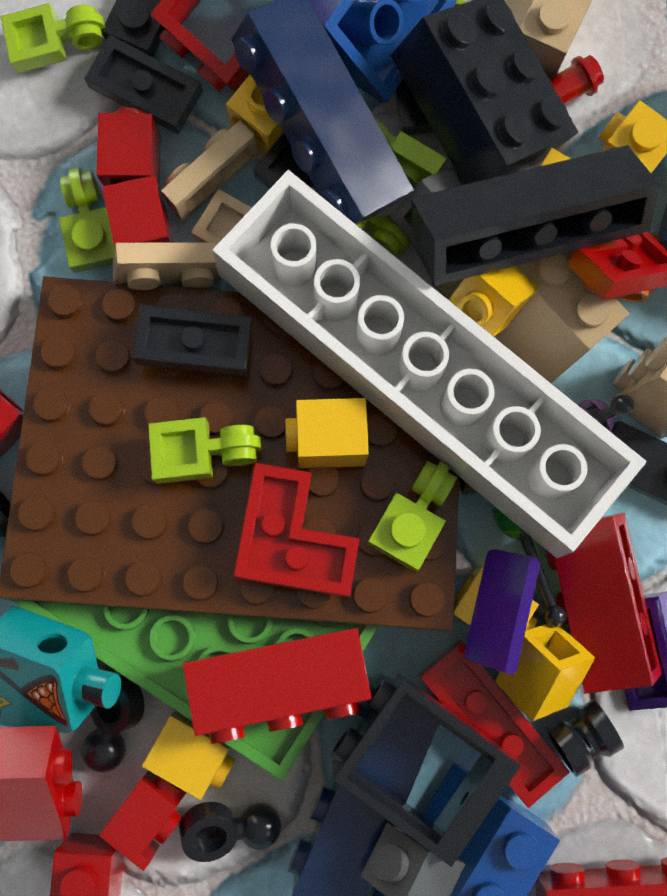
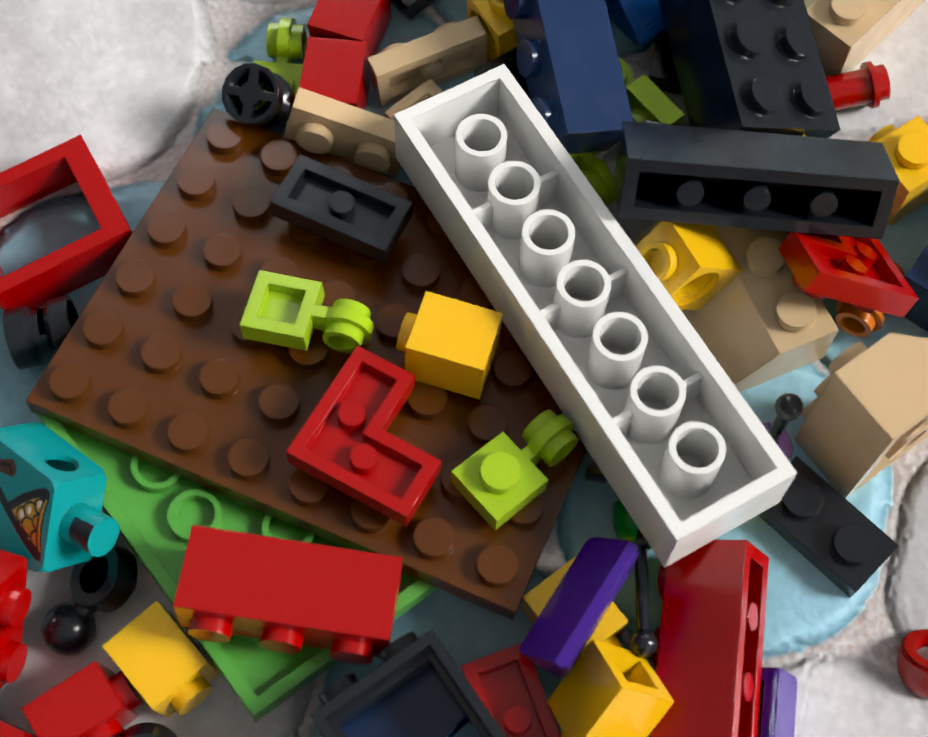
camera: 25 degrees right, 15 degrees down
none -> black wheel [222,63,295,131]

